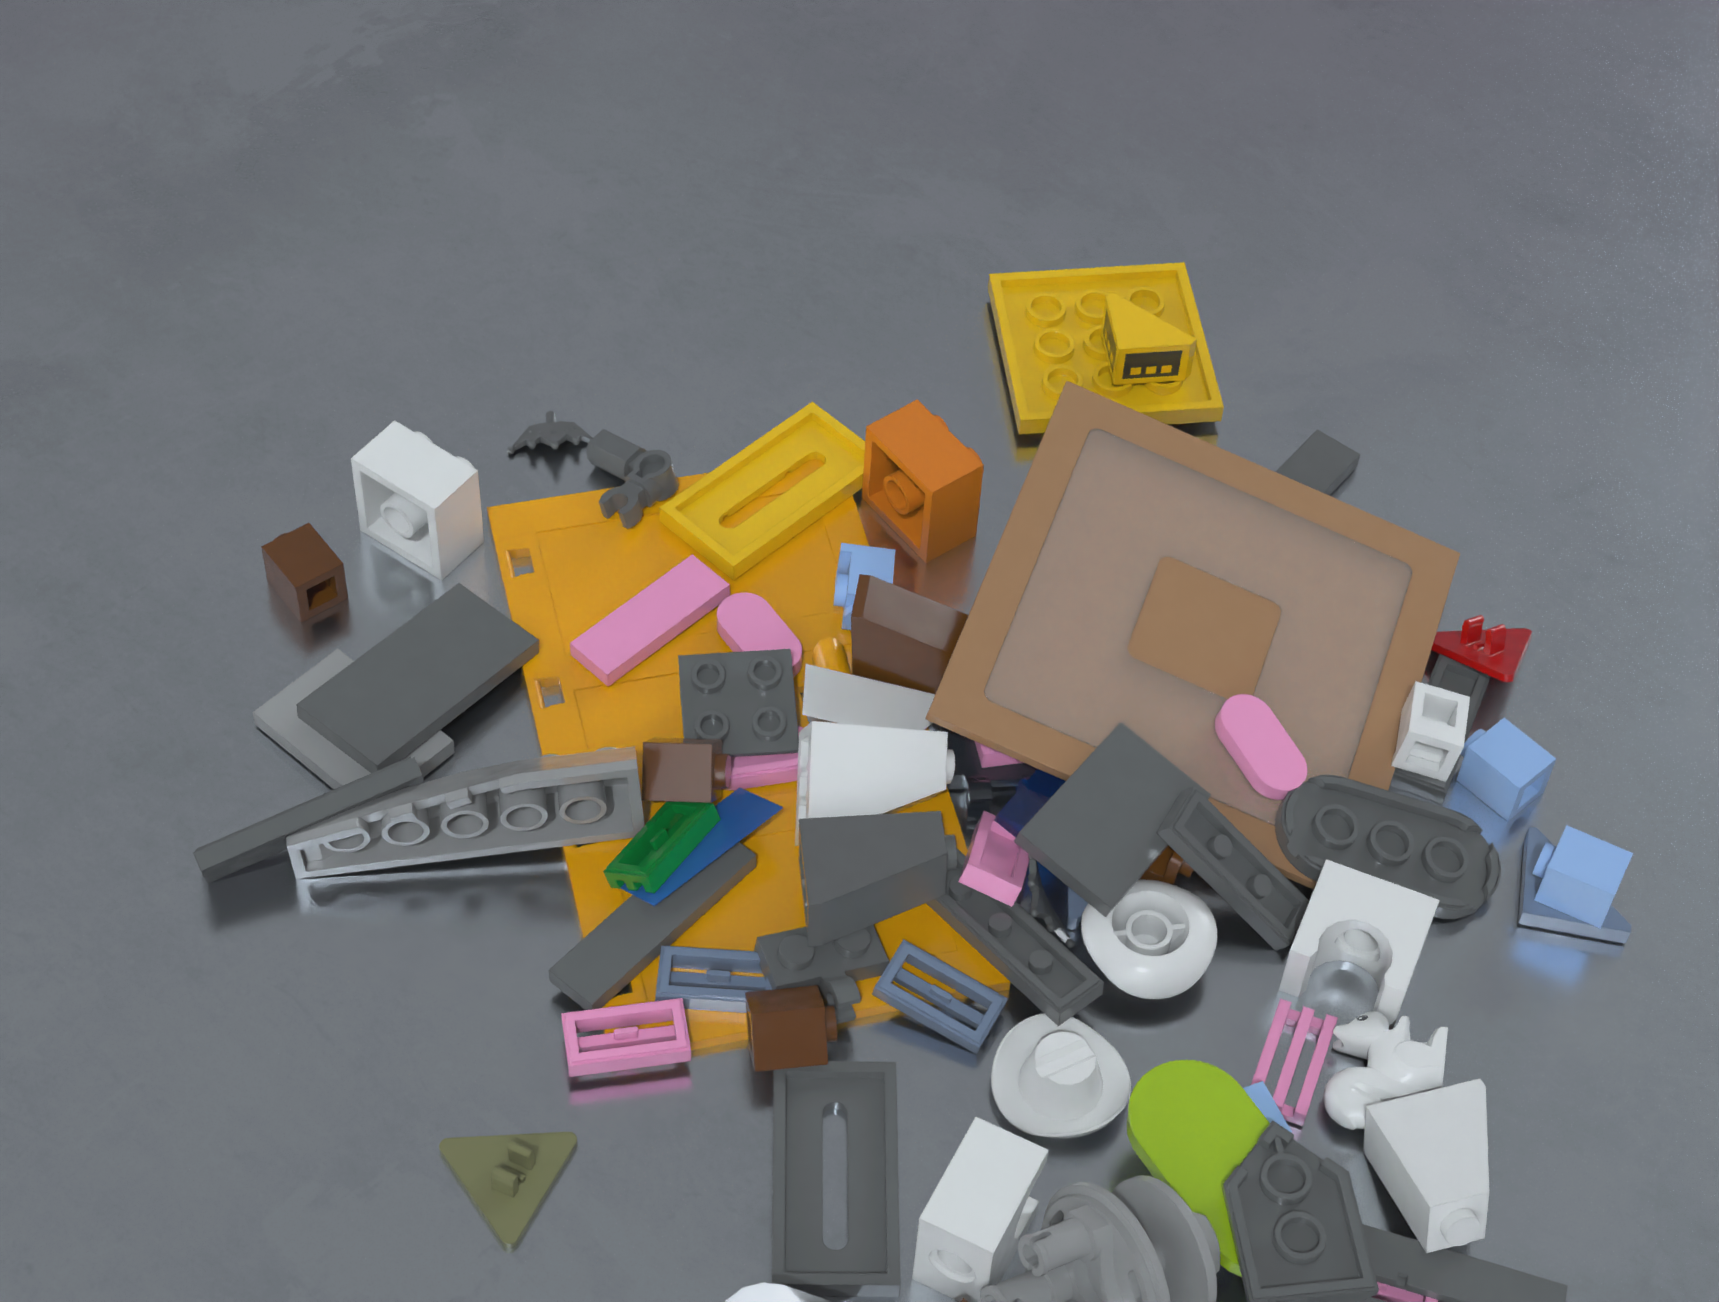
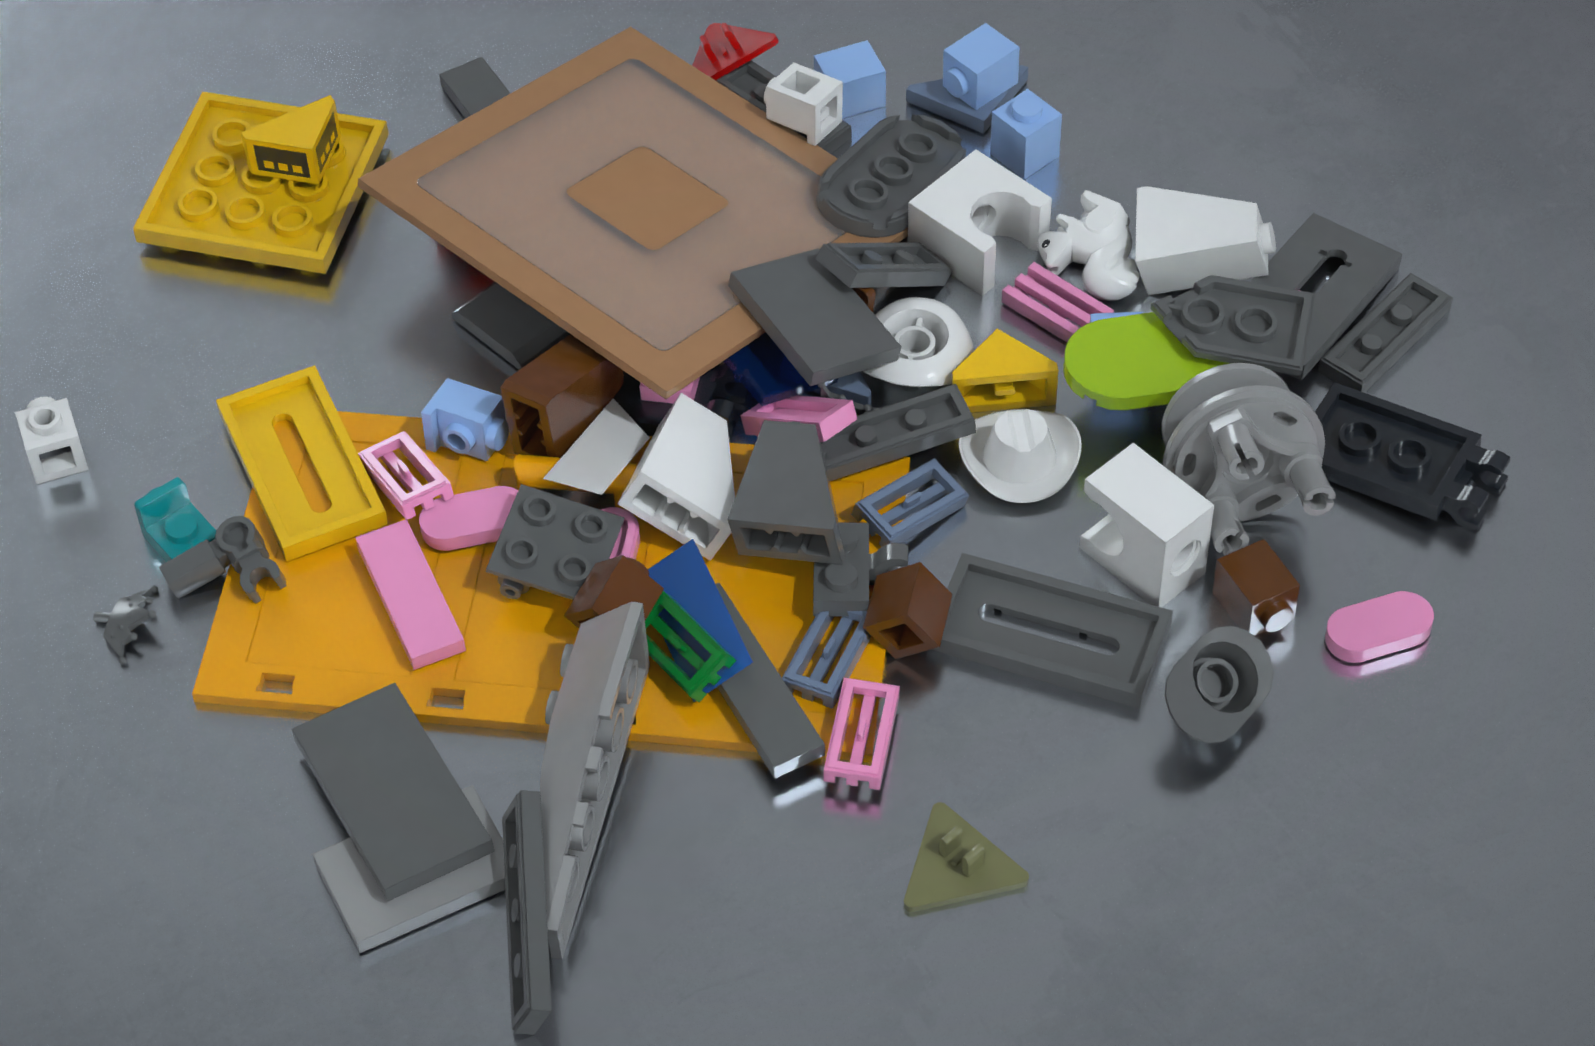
camera: 65 degrees left, 0 degrees up
reddish brown brick [261,523,348,623] -> none
white brick [351,420,484,581] -> none
orange brick [862,399,984,563] -> none
bright pink tile [1215,694,1307,800] -> none
none -> white brick [15,397,89,484]
none -> teal bracket [134,477,216,562]
none -> bright pink tile [358,431,454,520]
none -> yellow slope [952,329,1058,413]
none -> light blue brick [990,89,1062,180]

